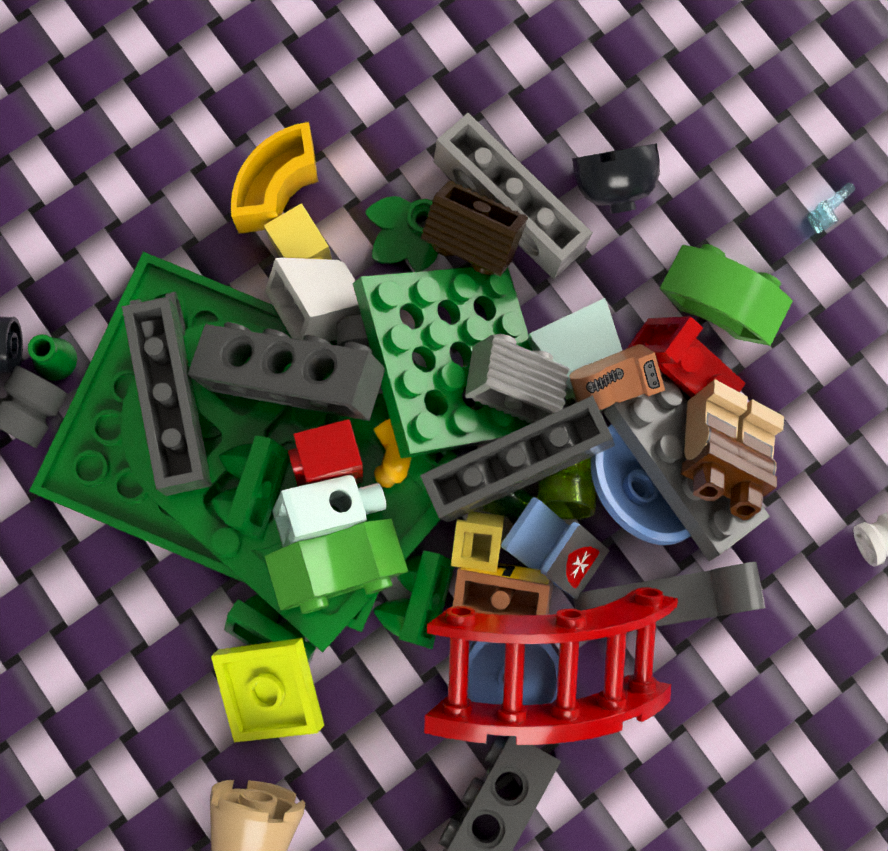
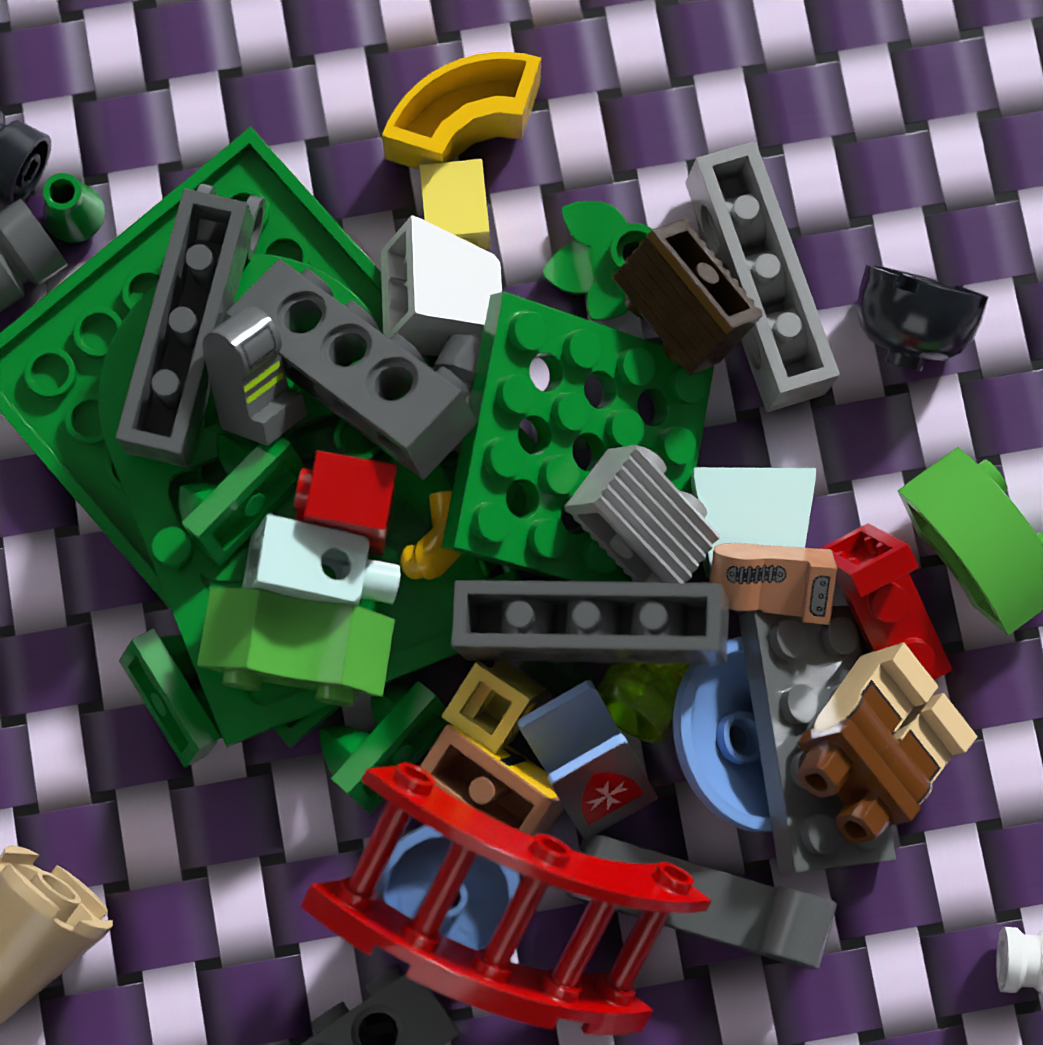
camera: 30 degrees right, 0 degrees up
neon yellow plate [211,638,324,743] -> none
none -> dark grey leg [202,306,307,446]

